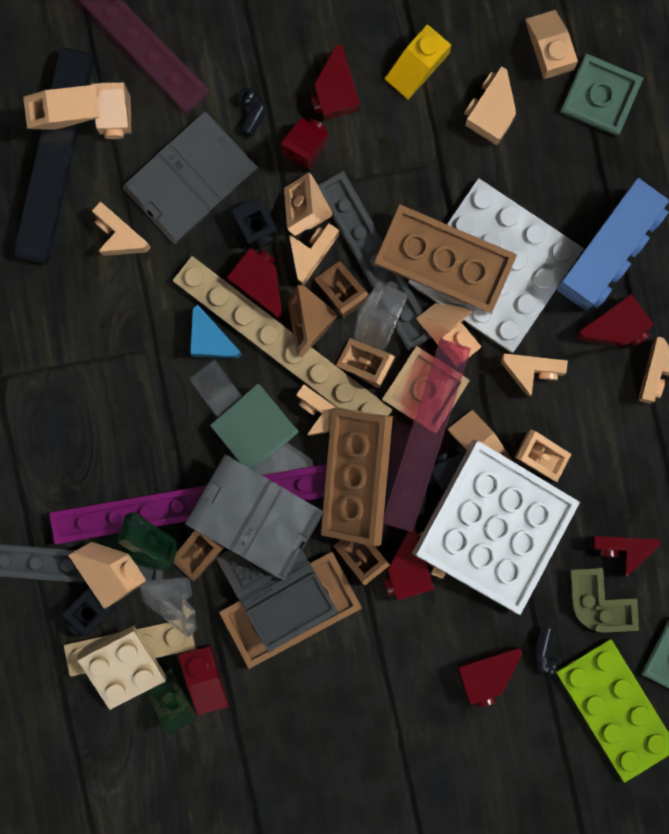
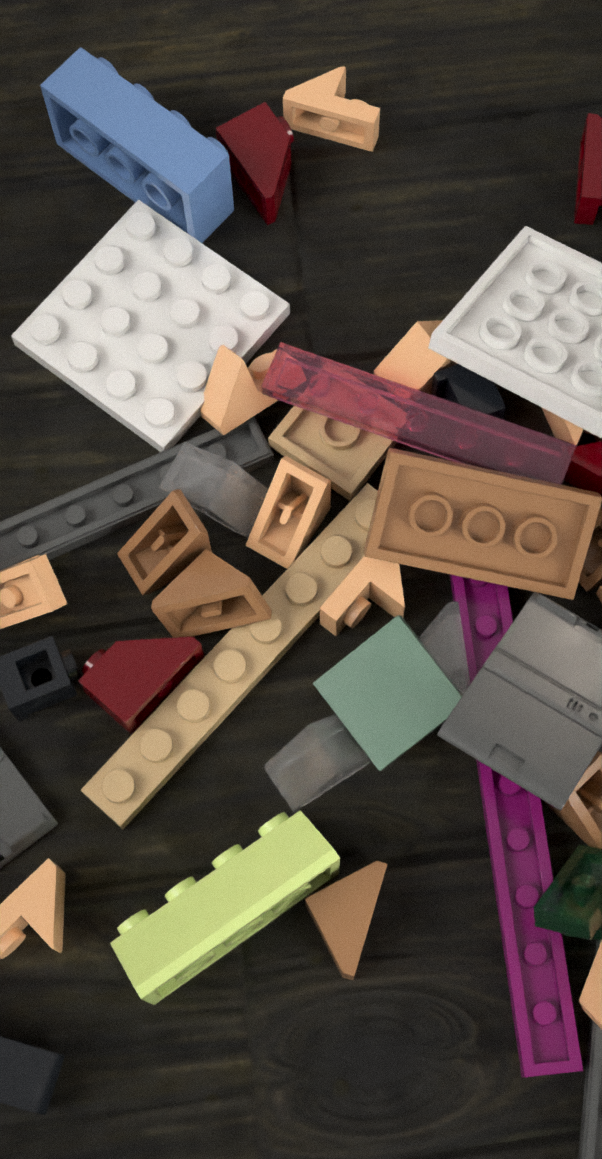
camera: 90 degrees left, 15 degrees down
dark azure slope [190,305,242,359] -> none
light nougat slope [289,223,339,285] -> none
medium nougat plate [374,204,517,314] -> none
light nougat slope [501,354,568,397] -> none
light nougat slope [513,430,571,482] -> none
none -> yellowish green slope [110,810,340,1005]
none -> medium nougat slope [305,861,387,980]

